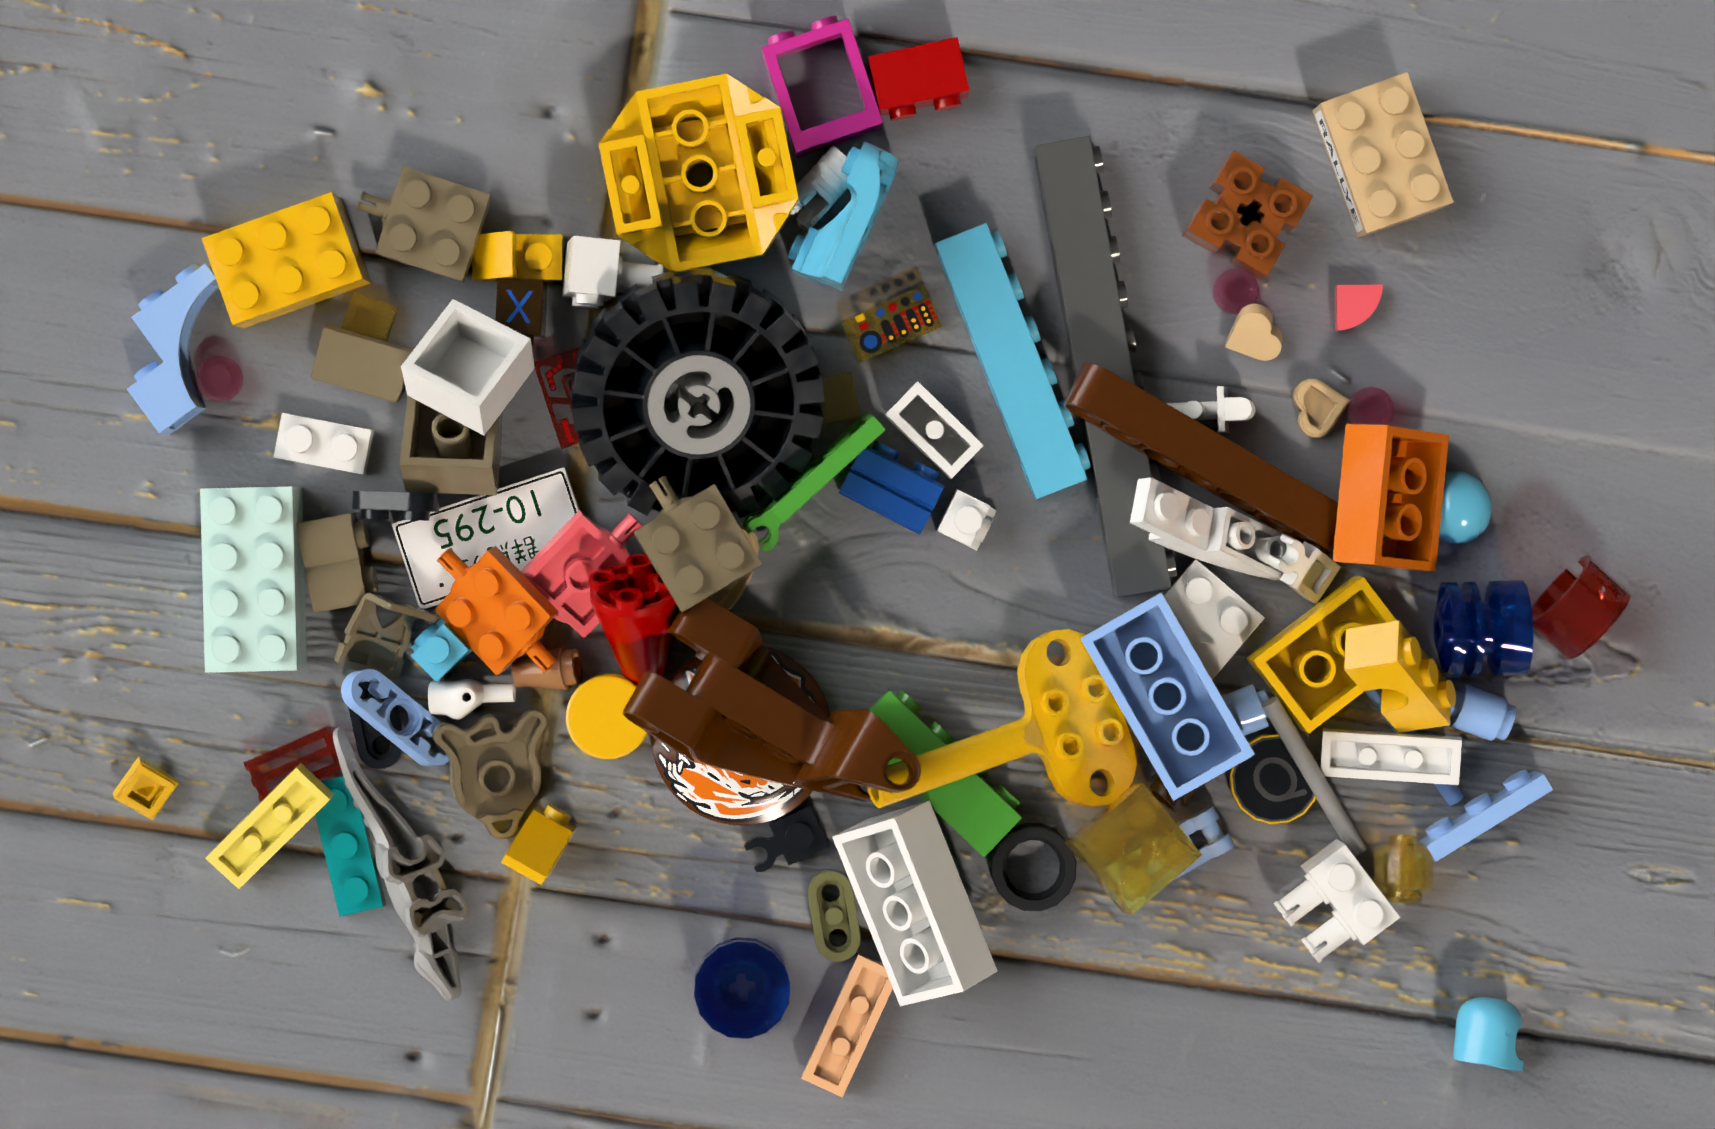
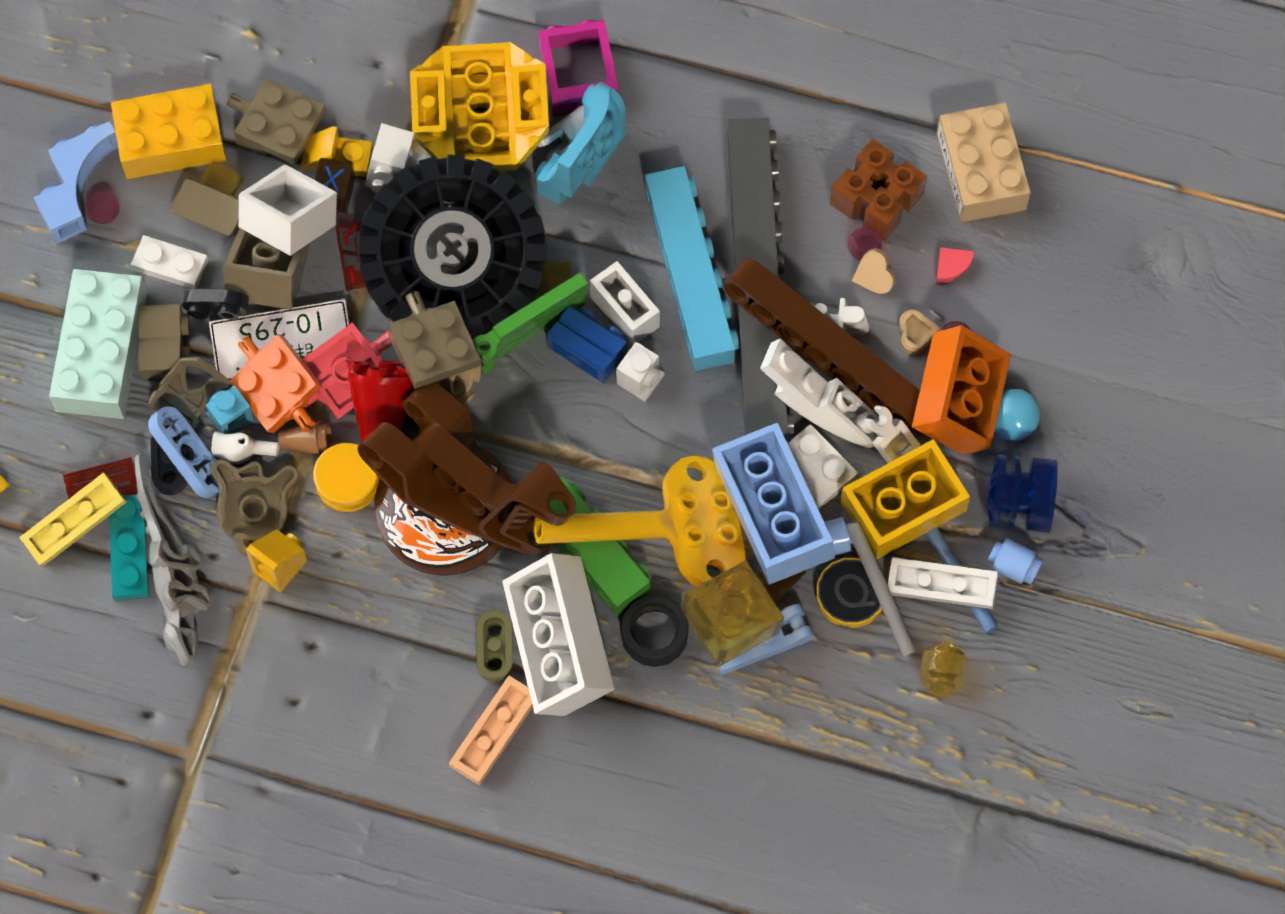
camera: 10 degrees right, 20 degrees down
clear blue wheel [694,937,791,1039] -> none
black plate [744,804,830,872] -> none
tile [841,285,942,364] -> none
red brick [868,37,970,121] -> none
white brick [1273,839,1400,963] -> none
yellow arch [1344,620,1456,733] -> none
light blue plate [1418,769,1553,862] -> none
medium azure helmet [1453,997,1524,1072] -> none
clear red piece [1526,555,1631,660] -> none

